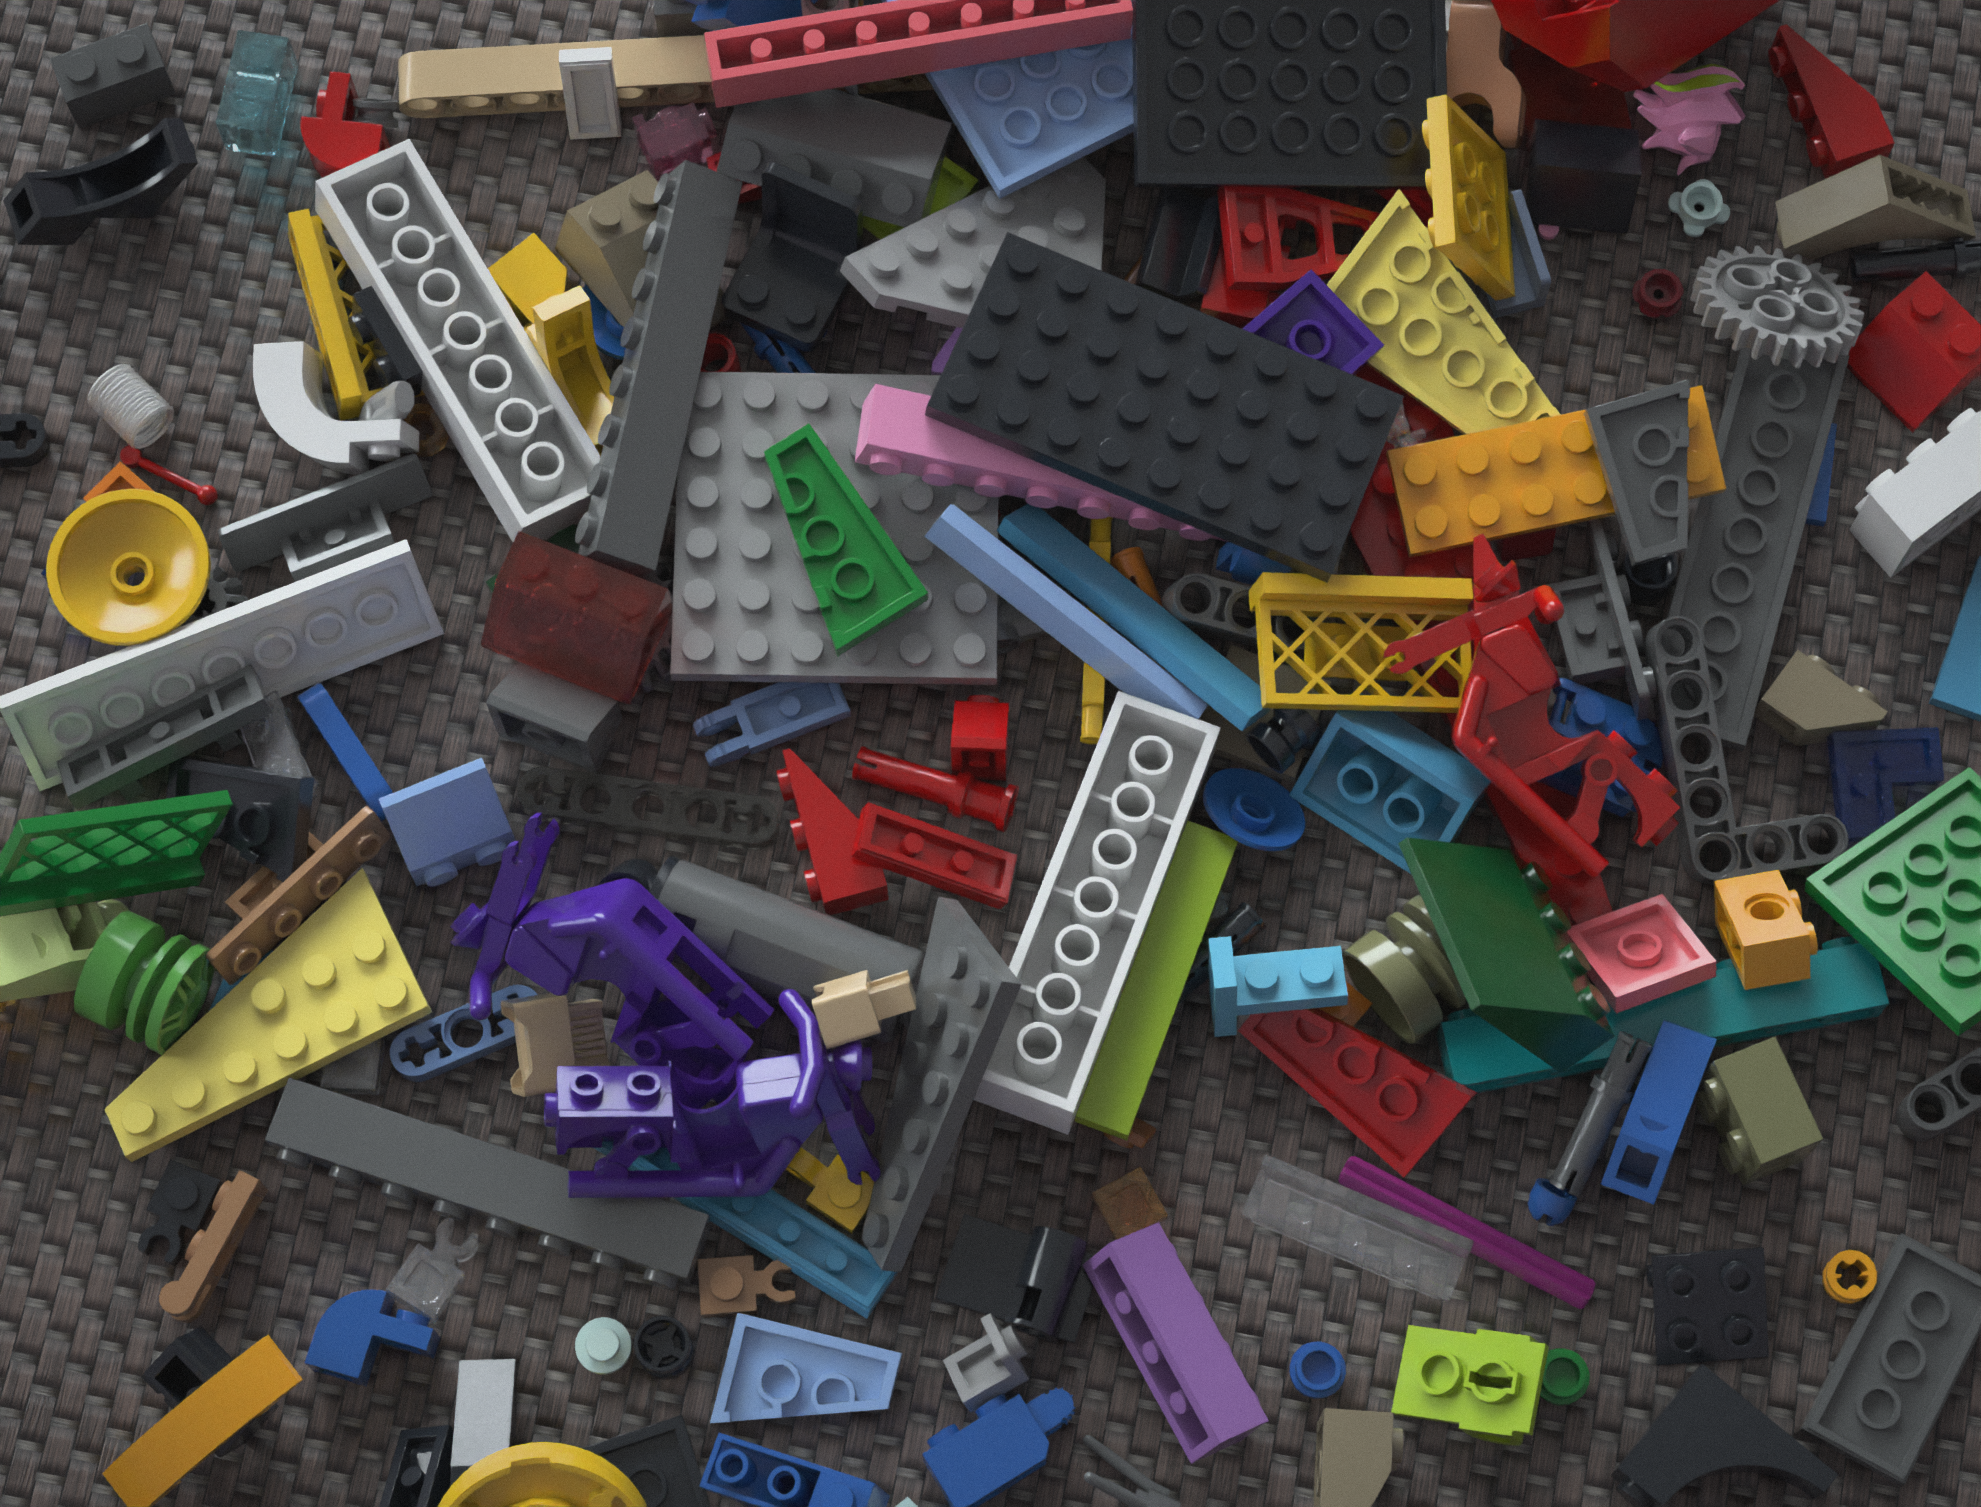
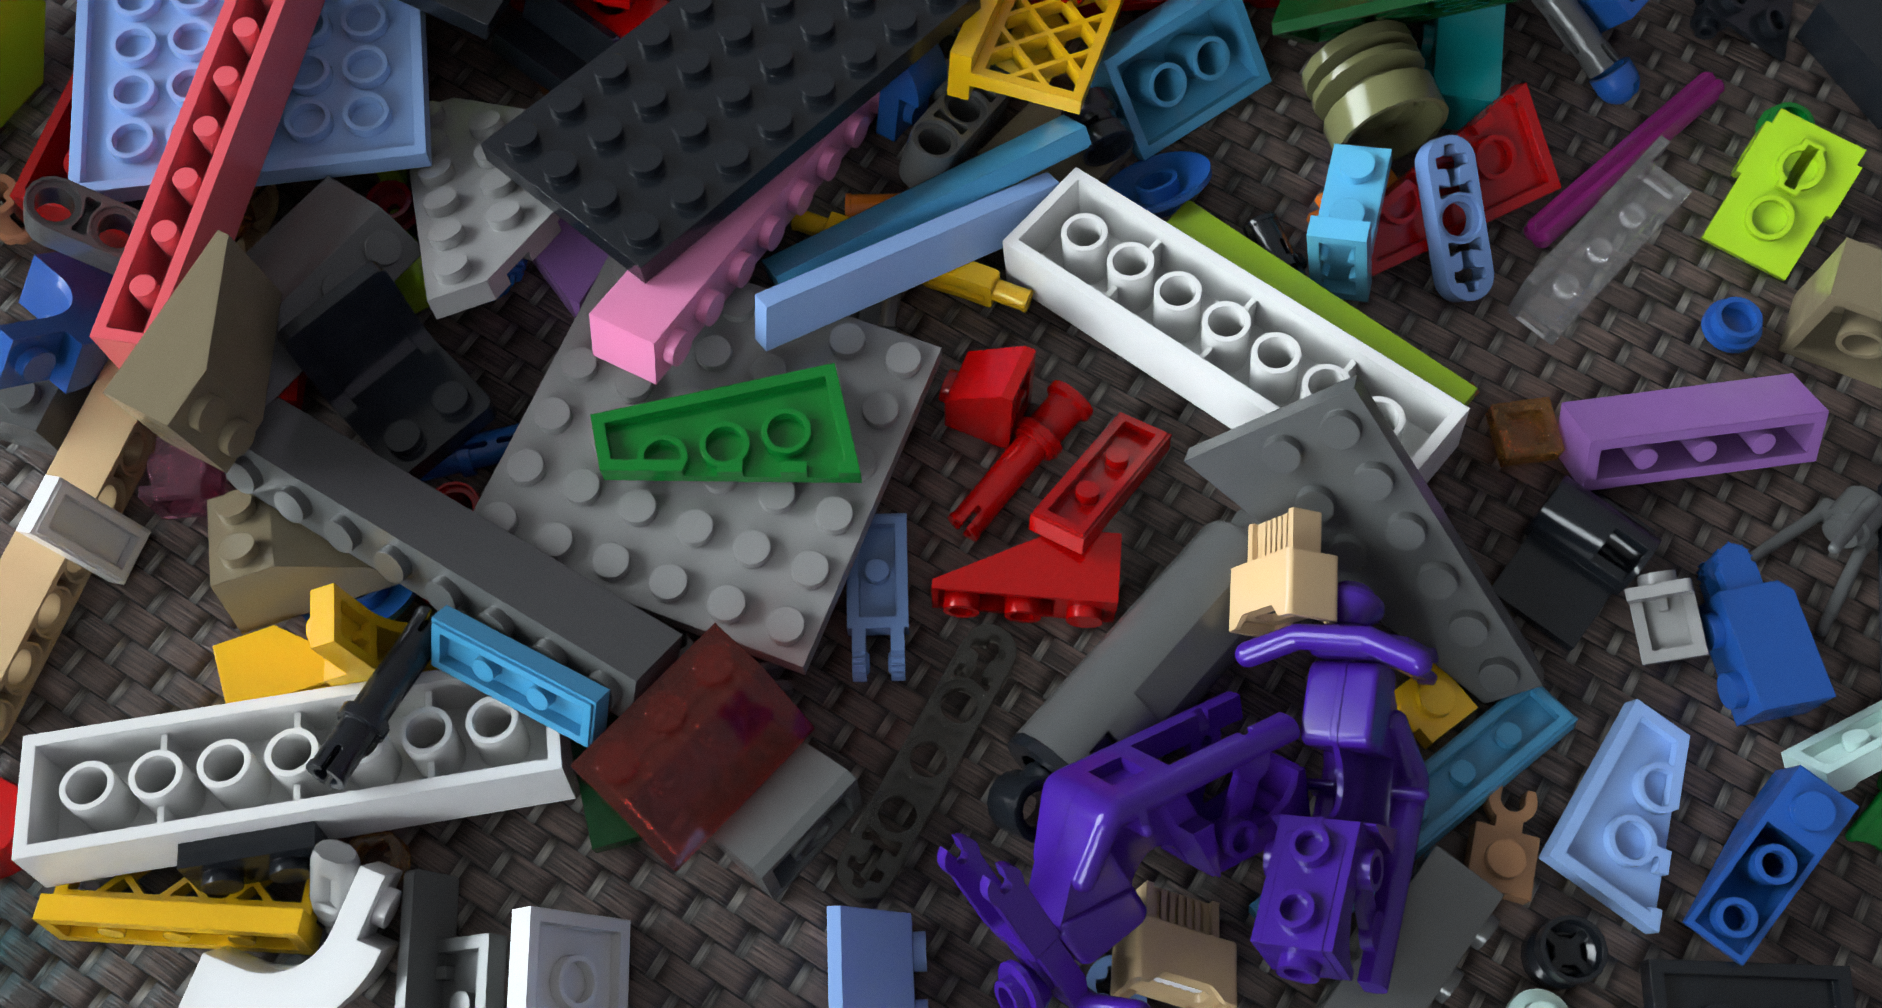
camera: 70 degrees left, 5 degrees down
none -> dark tan slope [103,230,282,473]
none -> black pin [306,606,438,790]
none -> dark red plate [366,180,416,232]
none -> dark azure tile [431,605,610,749]
none -> medium blue beam [1415,135,1494,302]

